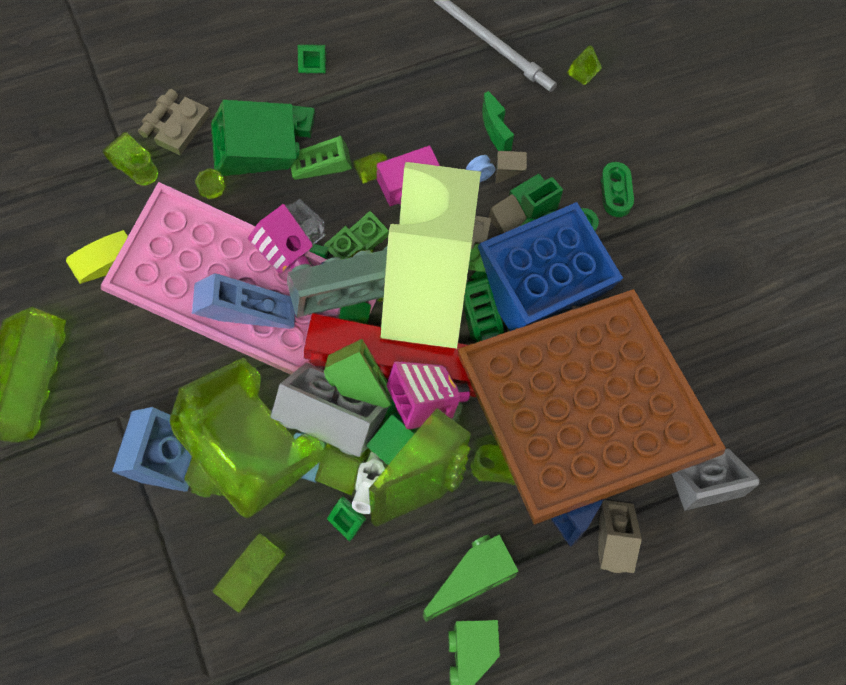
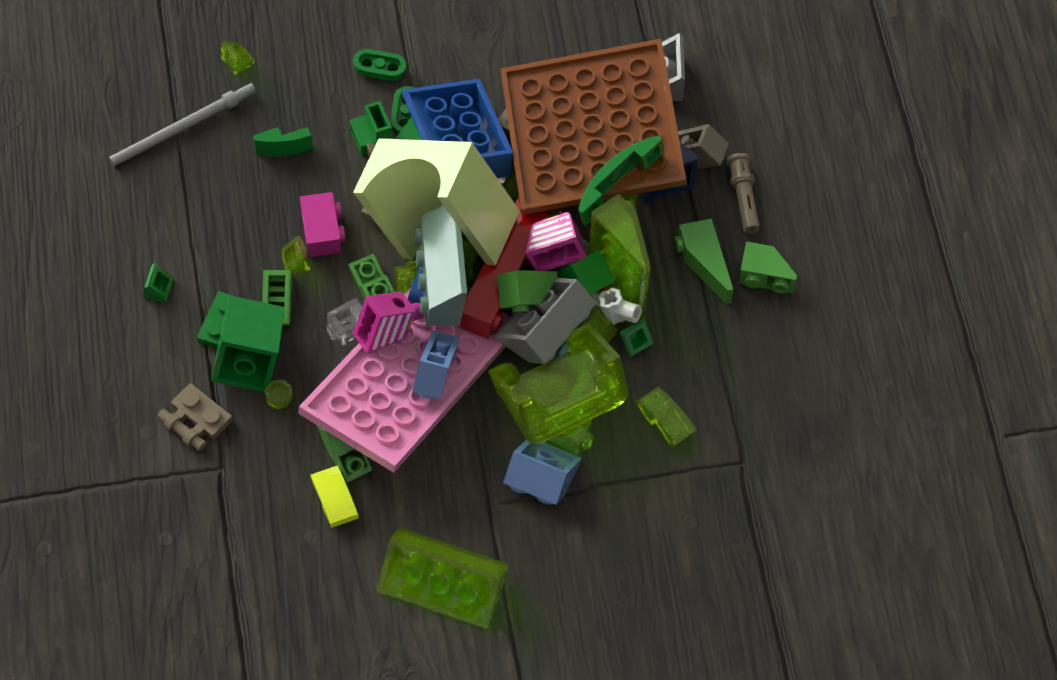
camera: 75 degrees left, 5 degrees down
clear neon green piece [103,132,158,185] -> none
light blue bush [466,155,495,182] -> none
dark tan slope [495,151,527,183] -> none
none -> green slope [578,136,665,226]
none -> dark tan pin [726,153,760,234]

